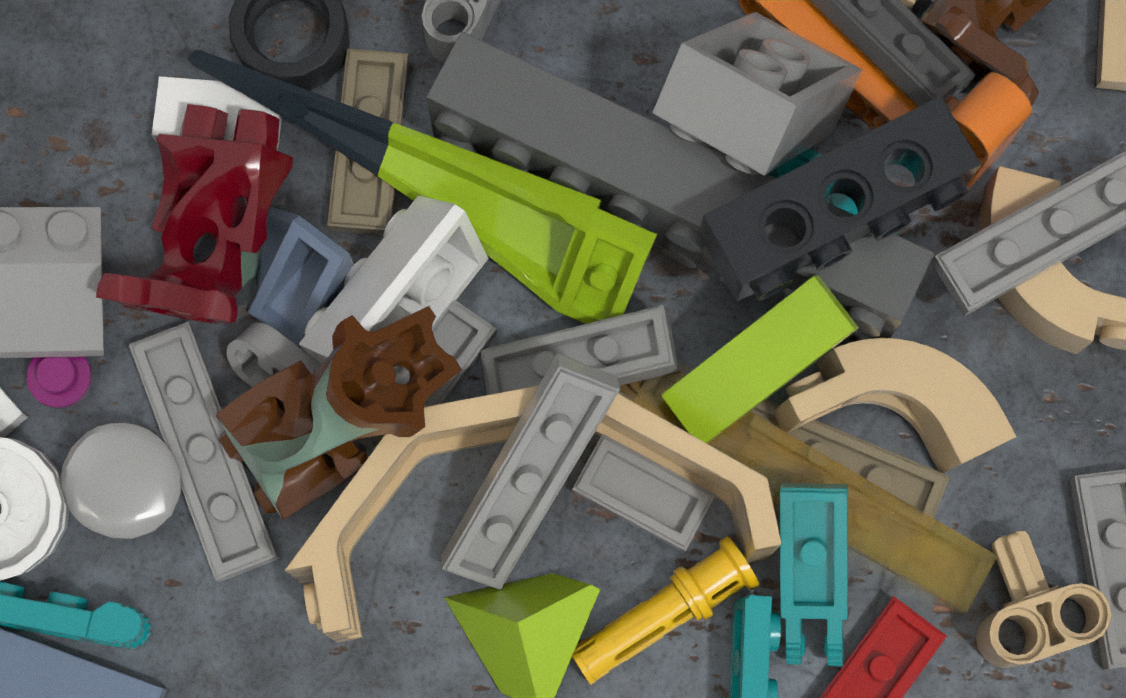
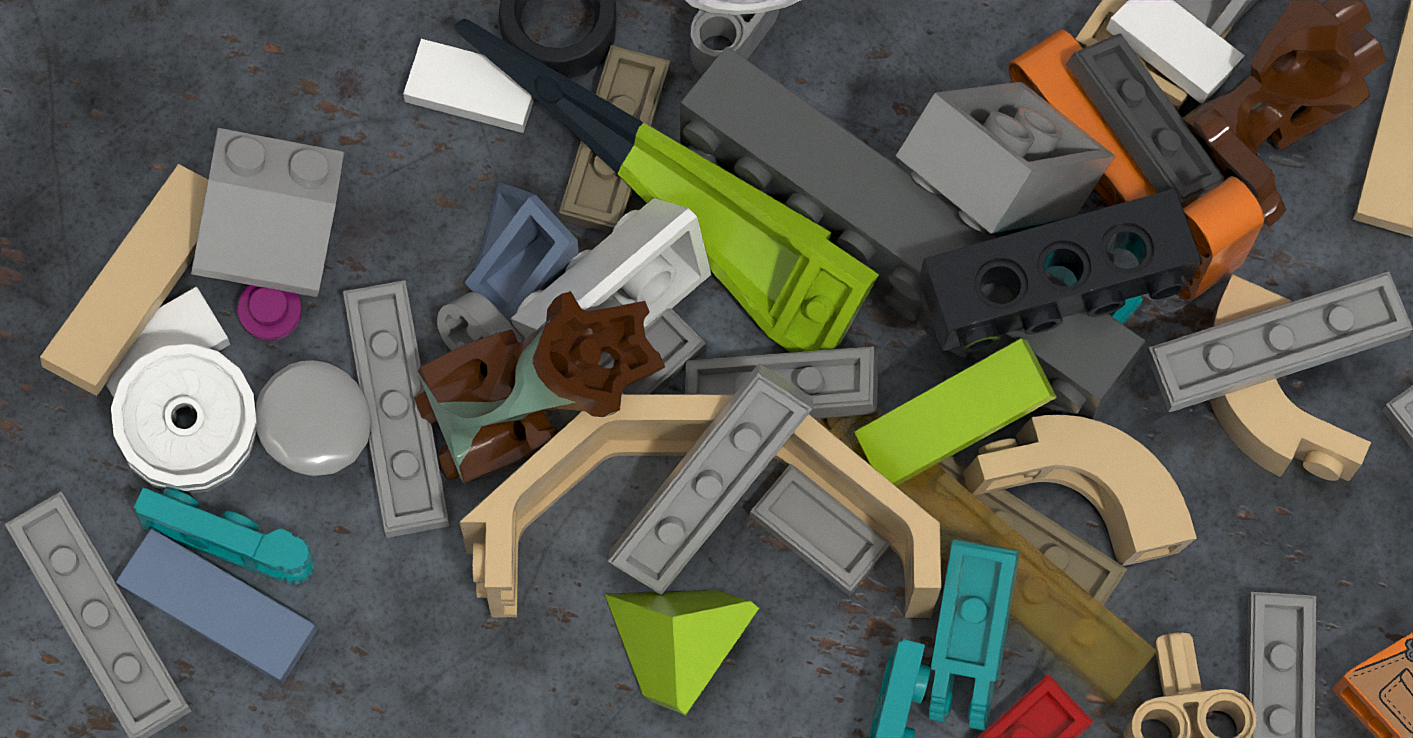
camera: 10 degrees right, 5 degrees down
dark red hips [96,104,293,326] -> none
yellow pin [572,536,759,685] -> none

